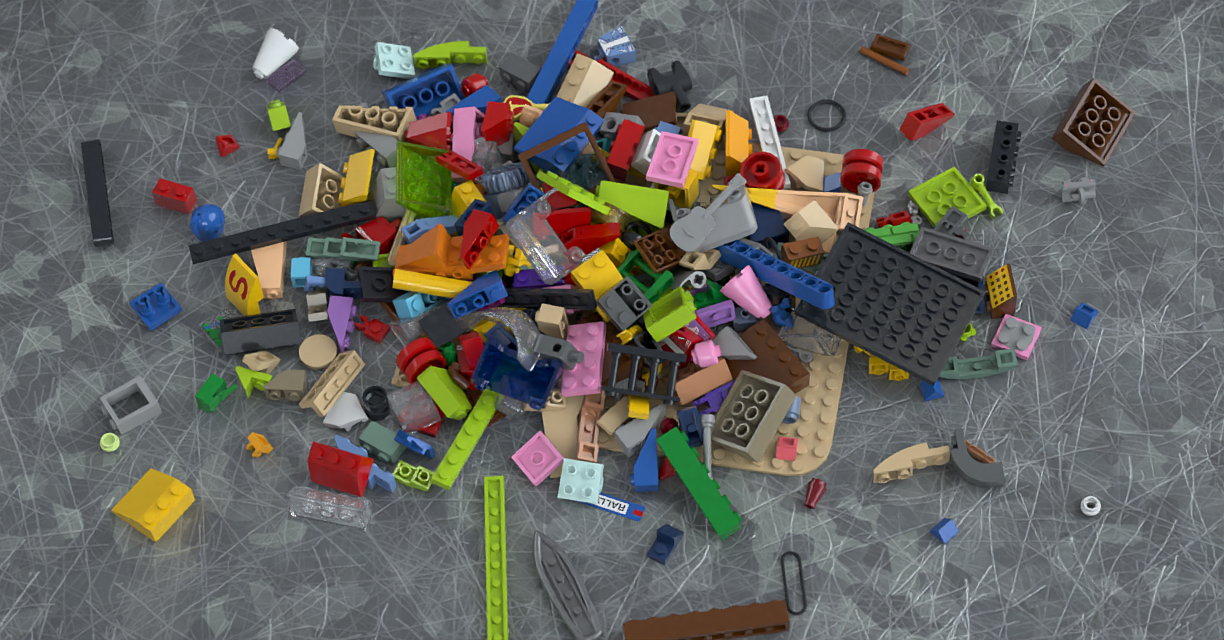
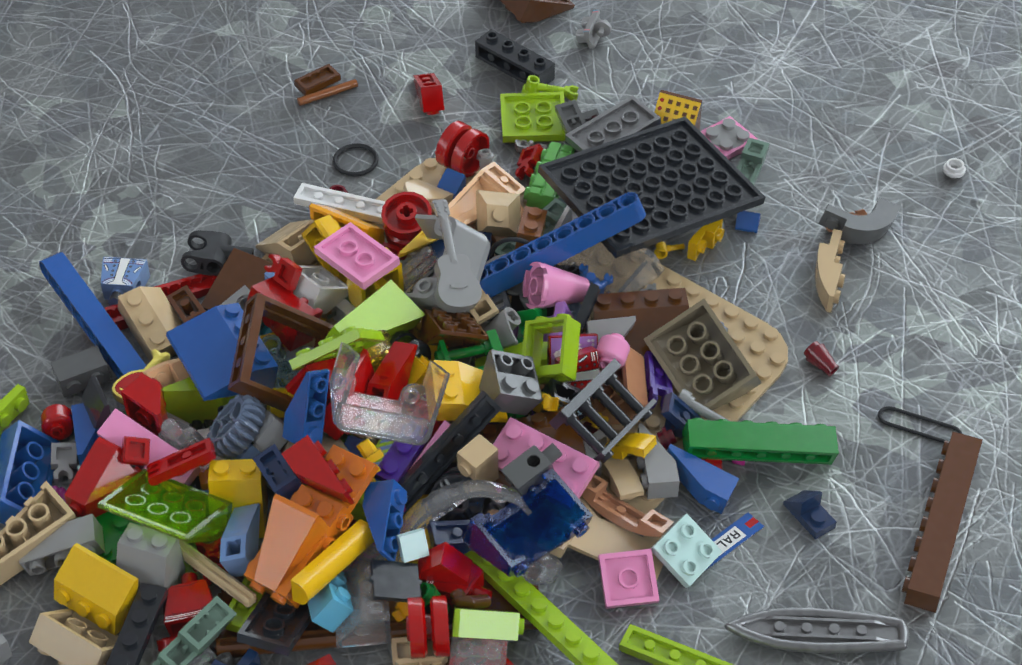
camera: 65 degrees left, 10 degrees down
coral slope [776,436,798,461] -> none
slope [930,518,959,545] -> none
blue slope [1071,303,1099,329] -> none
none -> black slope [82,375,111,429]
none -> red tile [121,436,150,466]
none -> red plate [264,254,303,290]
none -> light aqua tile [396,528,430,563]
none -> black tile [575,283,600,334]

